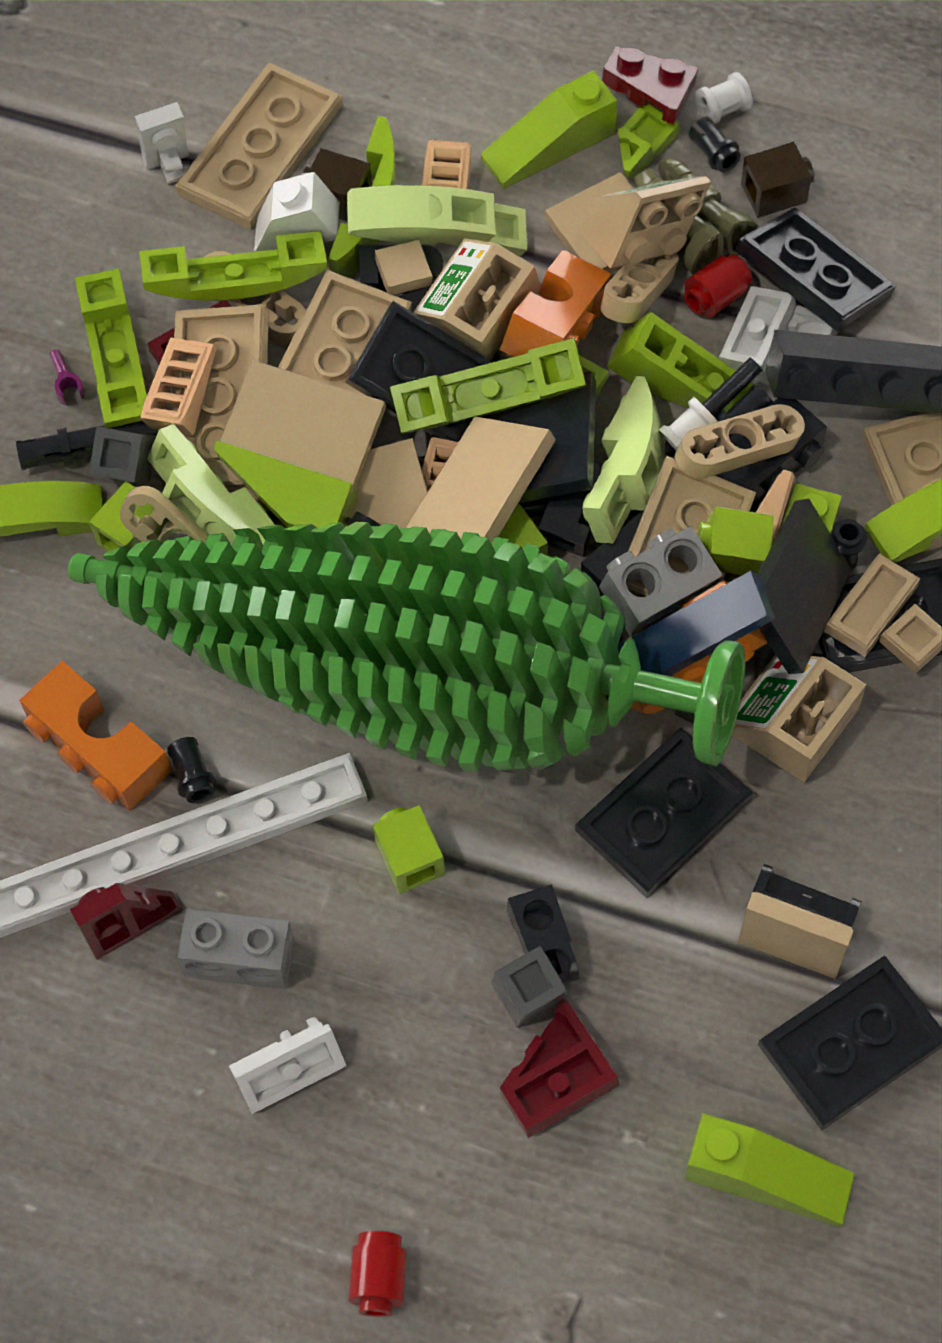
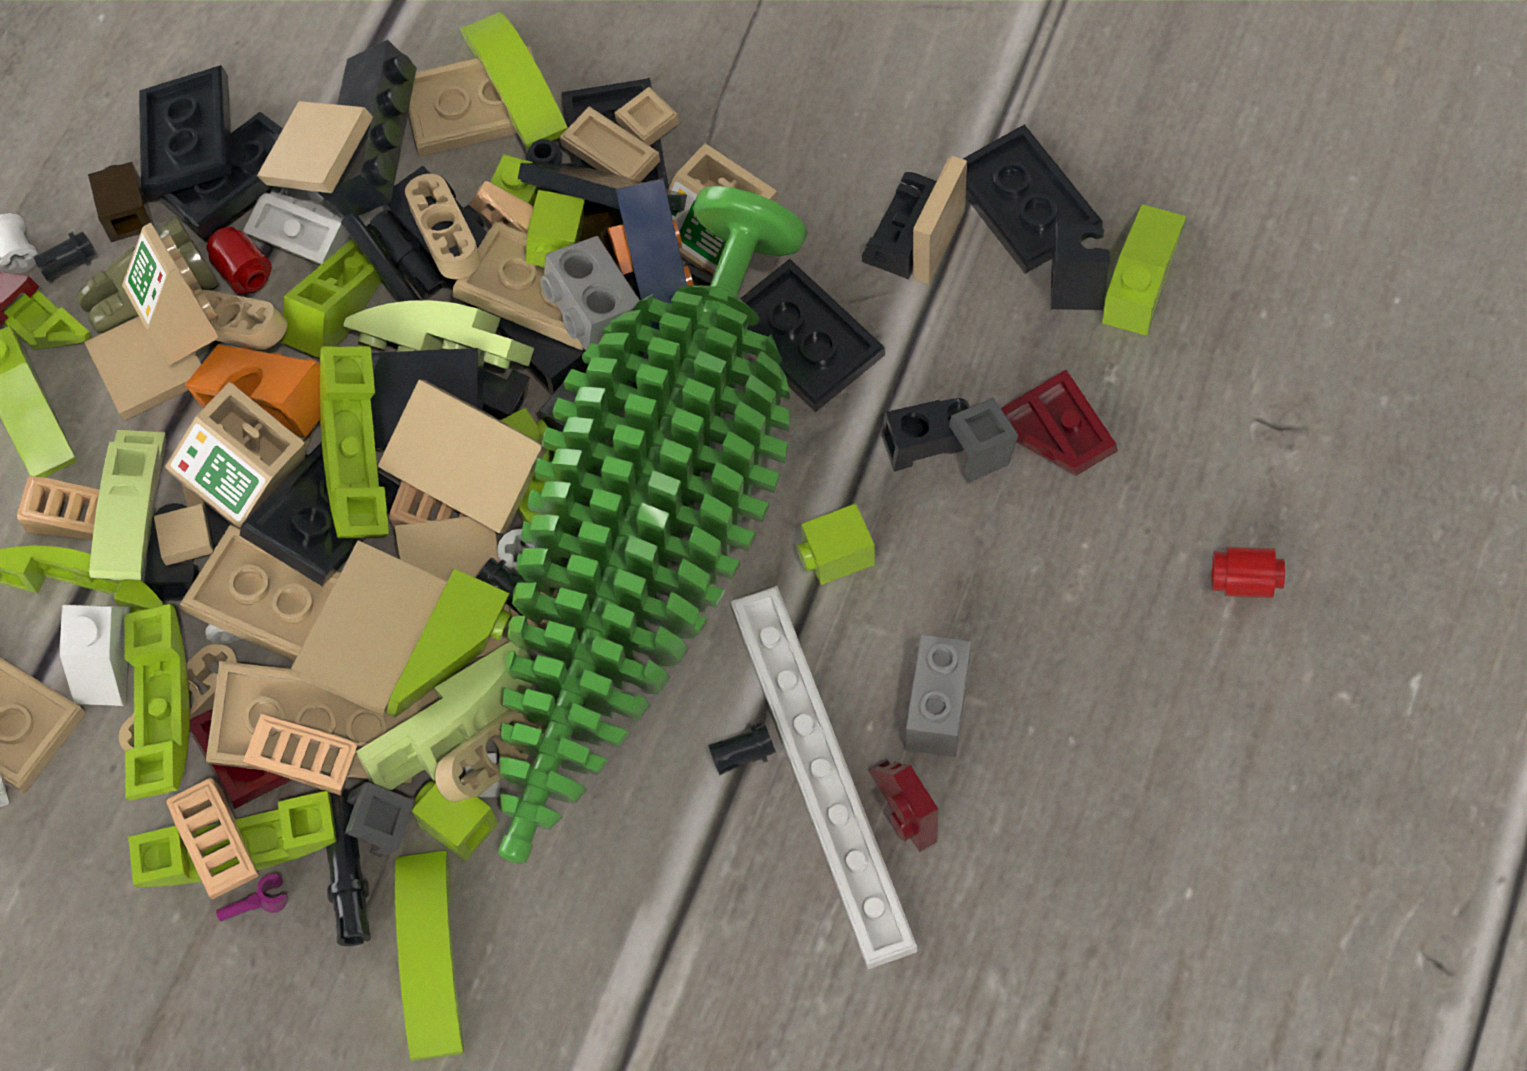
camera: 85 degrees left, 0 degrees up
orange arch [19,660,172,811] -> none
white plate [229,1017,347,1114] -> none
dark brown brick [302,148,372,221] -> none
white bush [659,397,718,451] -> none
none -> black tile [139,65,232,199]
none -> light nougat slope [166,779,259,900]
none -> tan tile [257,101,373,193]
none -> black hinge [1051,219,1110,310]

